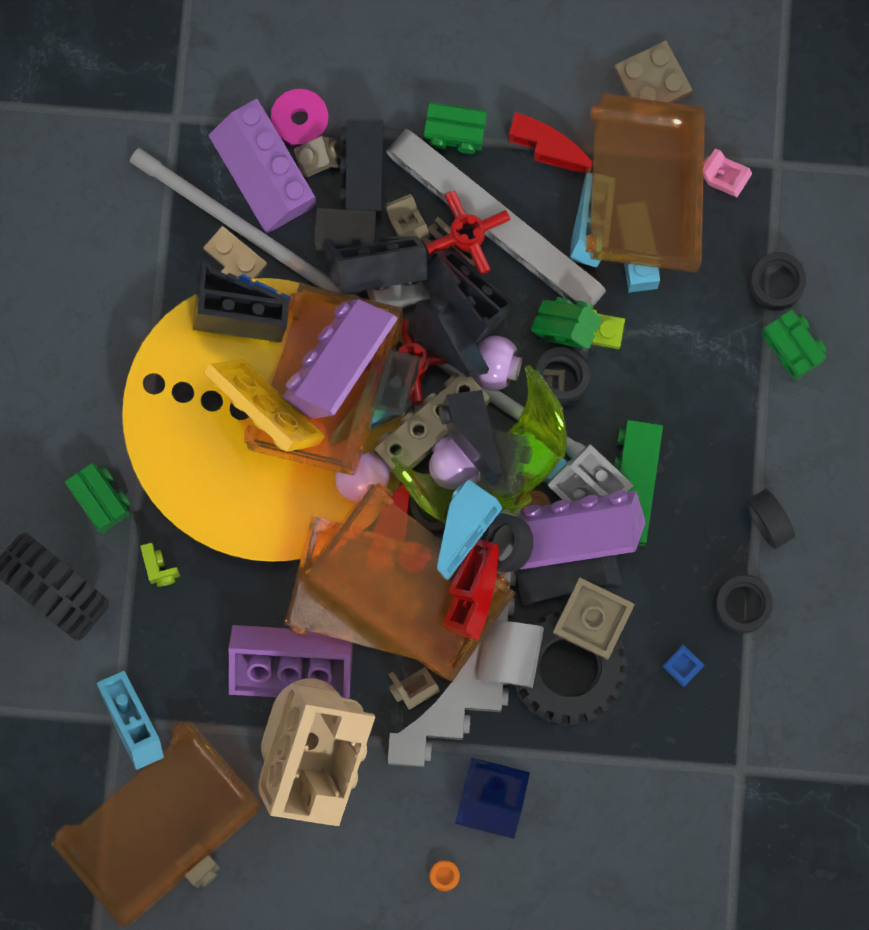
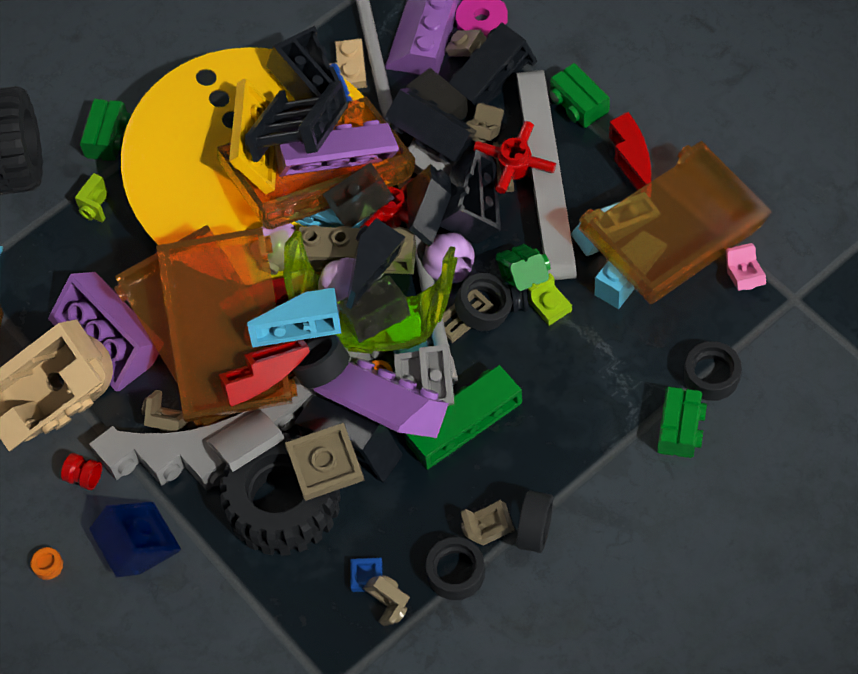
camera: 50 degrees right, 20 degrees down
dark tan plate [614,40,693,118] -> none
none -> red wheel [61,453,102,490]
none -> black fence [245,80,348,162]
none -> dark tan bracket [363,575,410,626]
none -> dark tan bracket [461,500,514,546]

